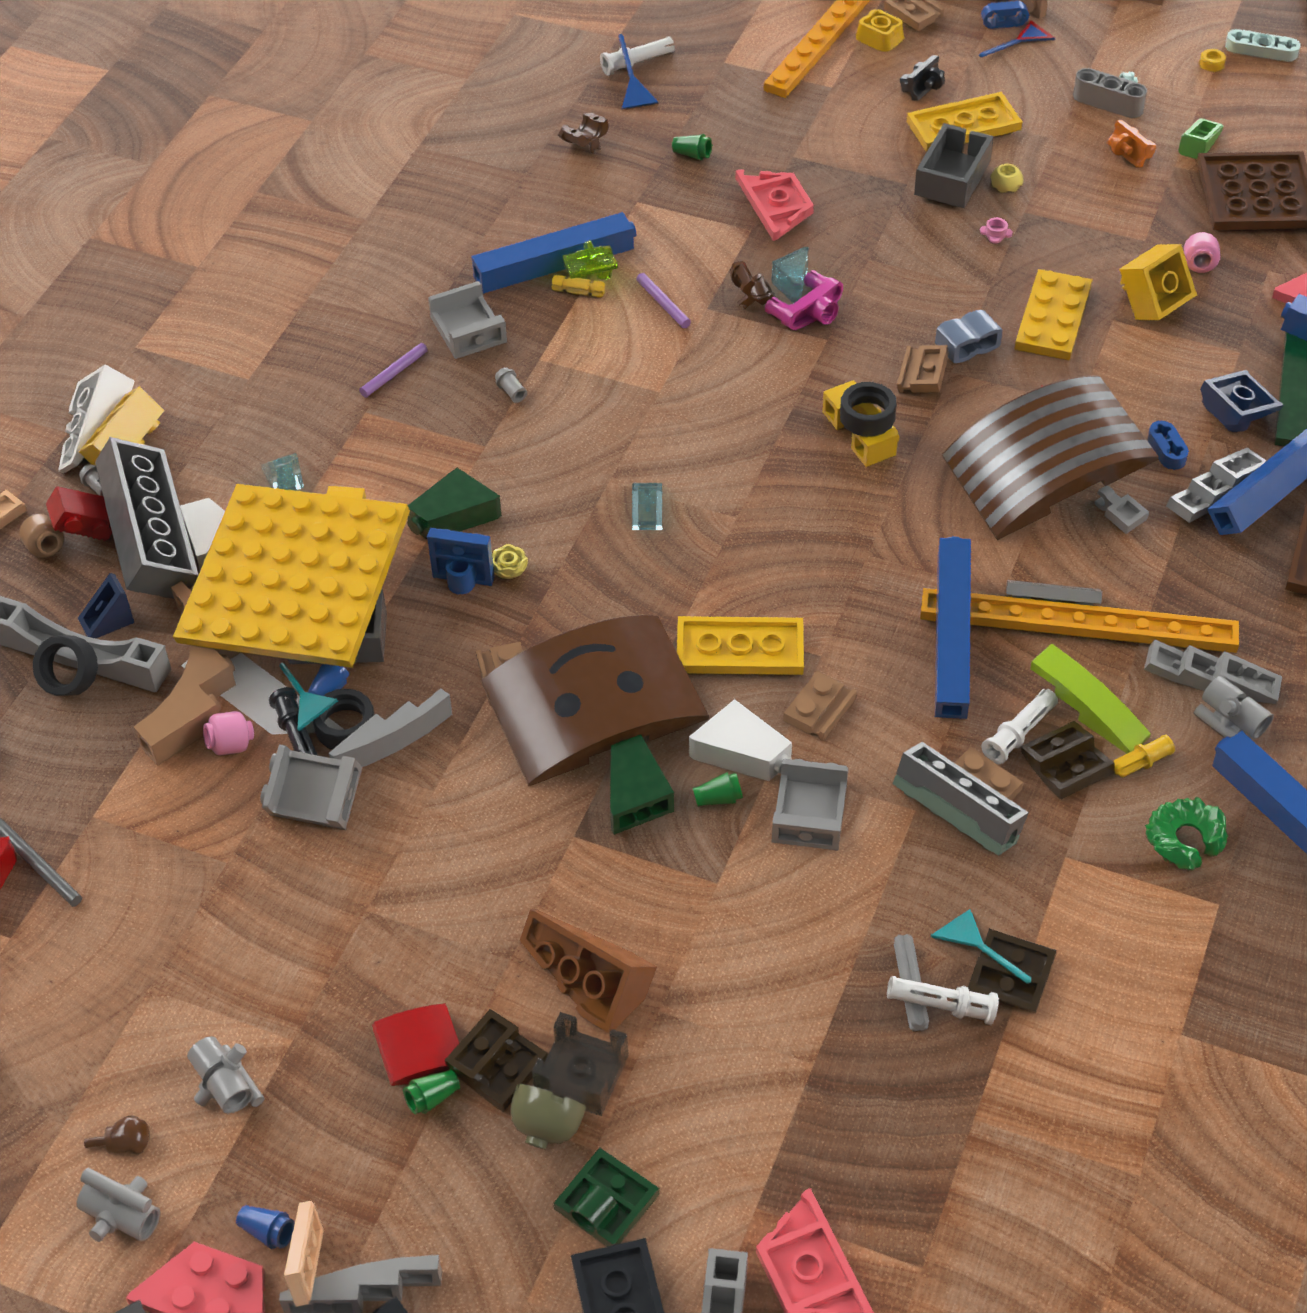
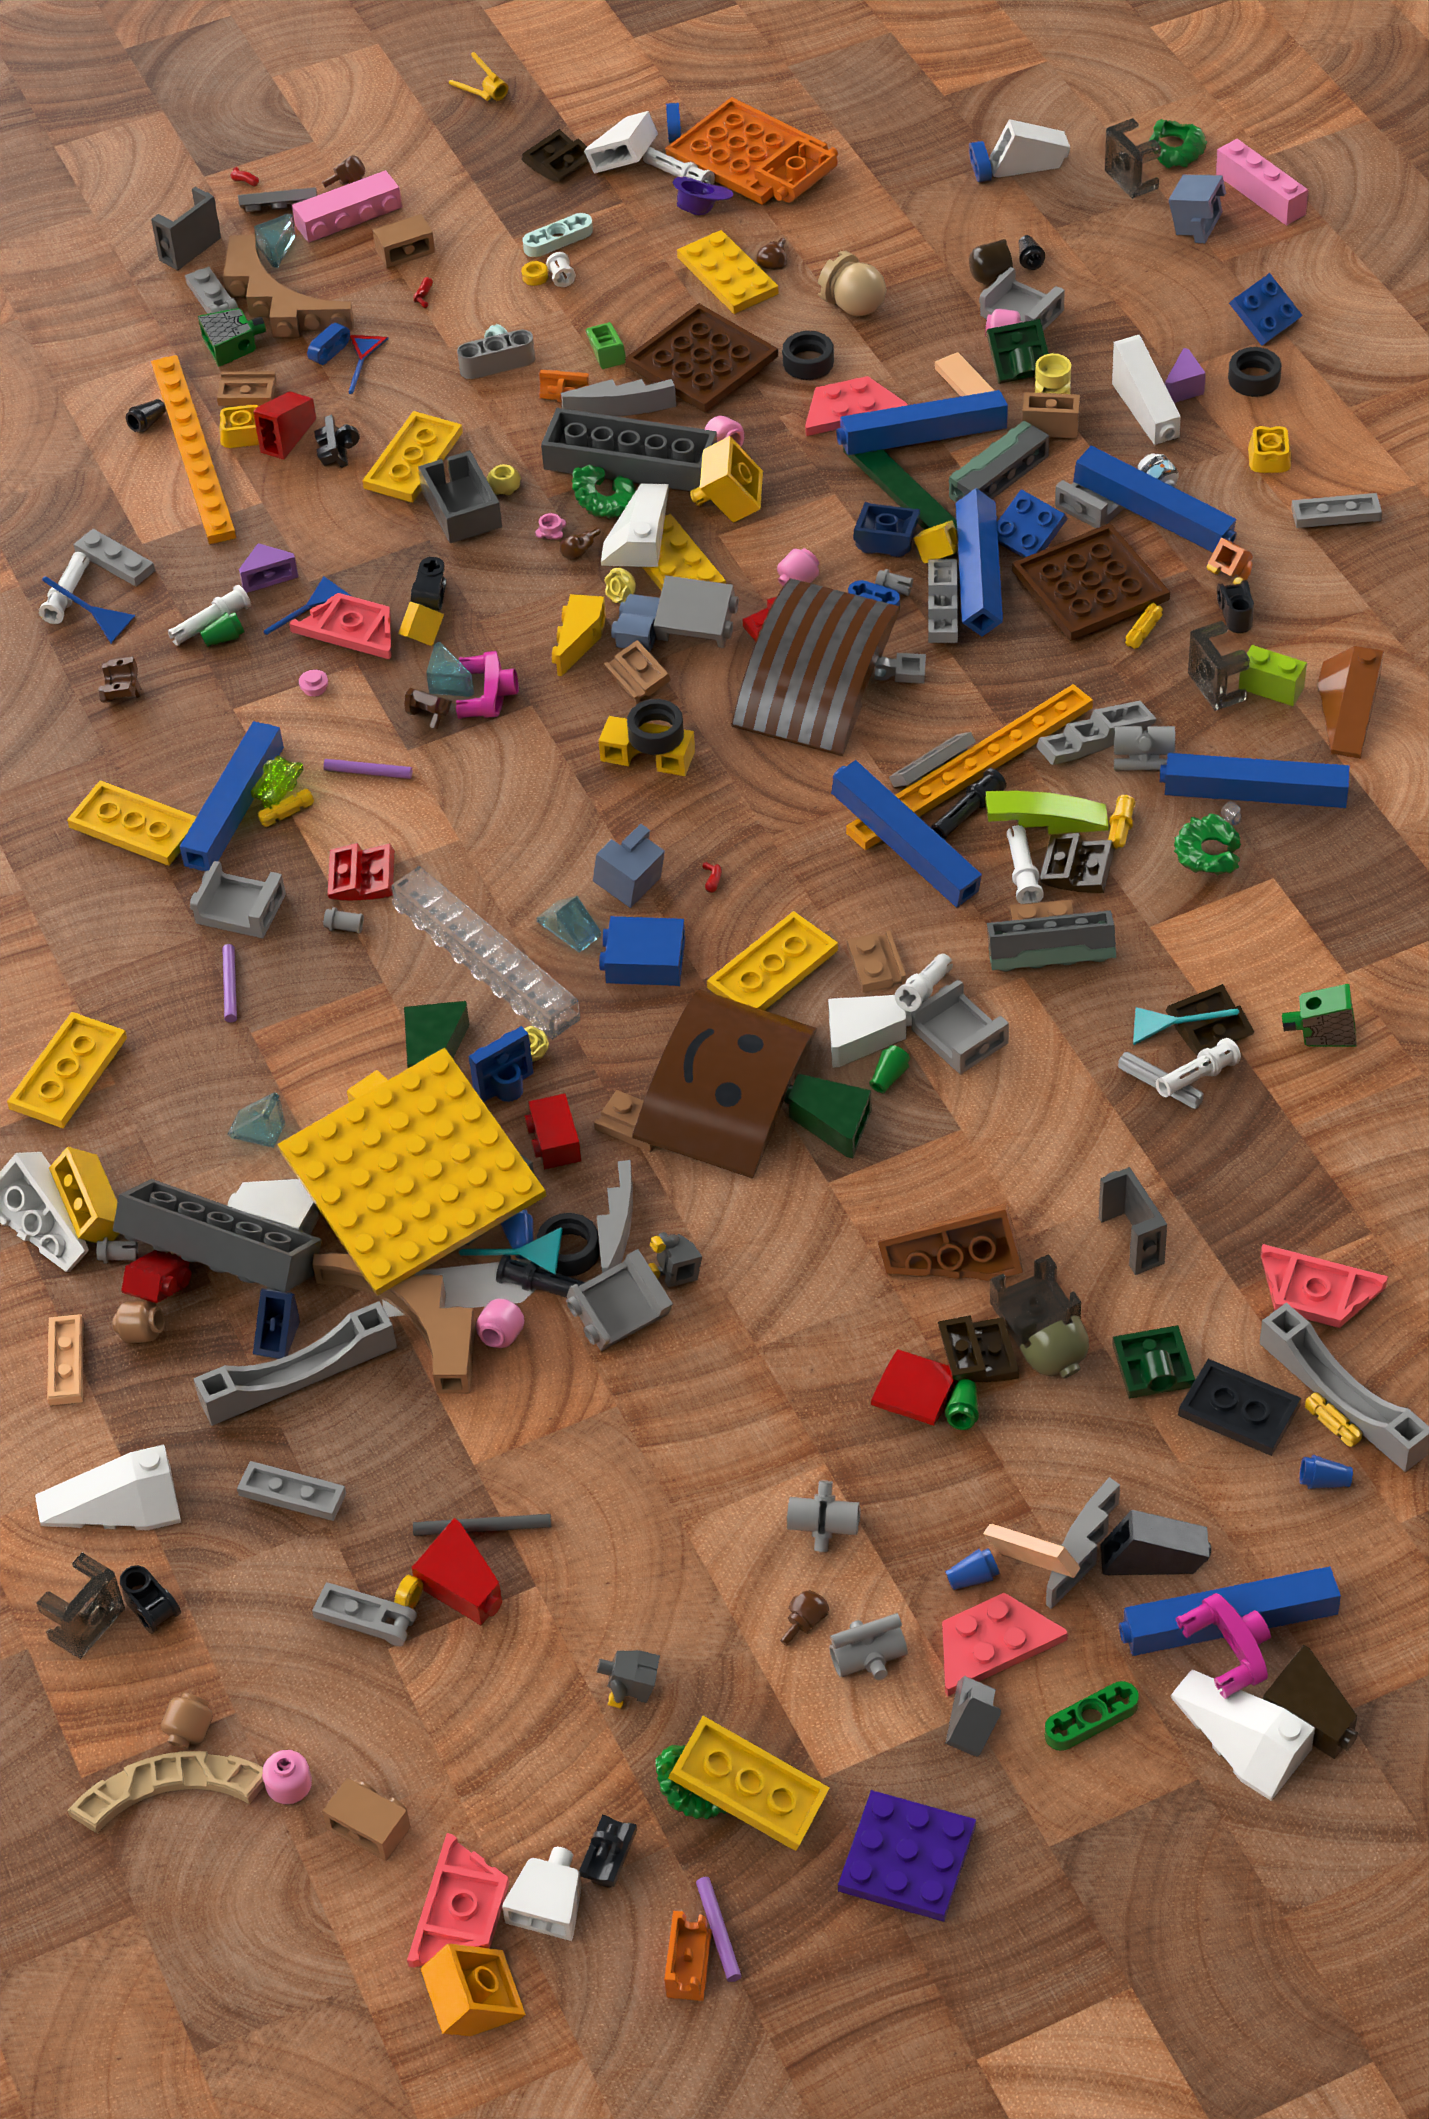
camera: 45 degrees left, 0 degrees up
black tyre [33,635,98,696] -> none
none -> yellow plate [7,1012,127,1128]
none -> yellow plate [67,780,196,866]
none -> light grey plate [74,529,155,587]
none -> white pin [168,585,251,646]
none -> medium lavender slope [239,543,298,593]
none -> red slope [253,391,316,460]
none -> blue piece [264,576,351,635]
none -> bright pink plate [299,670,328,696]
none -> red slope [327,843,395,901]
none -> clear brick [391,866,580,1040]
none -> yellow panel [398,602,444,646]
none -> black piece [411,557,446,611]
none -> red piece [413,277,433,308]
none -> red brick [524,1093,582,1170]
none -> dark grey brick [541,408,717,491]
none -> white bush [546,252,576,287]
none -> yellow slope [552,594,606,676]
none -> reddish brown piece [560,528,601,559]
none -> light grey slope [561,379,676,417]
none -> green piece [572,464,636,519]
none -> sand blue plate [593,824,665,908]
none -> blue brick [599,916,686,986]
none -> white wedge [601,484,669,567]
none -> light yellow plate [605,568,636,603]
none -> dark grey piece [648,1232,702,1288]
none -> light grey panel [653,575,739,648]
none -> red piece [702,862,722,893]
none -> bright pink head [777,548,819,586]
none -> light grey pin [875,569,913,596]
none -> white pin [895,954,953,1012]
none -> yellow panel [913,520,958,563]
none -> black pin [931,768,1007,840]
none -> dark grey panel [1098,1167,1167,1275]
none -> clear hand [1221,801,1242,825]
none -> torso [1282,984,1357,1047]

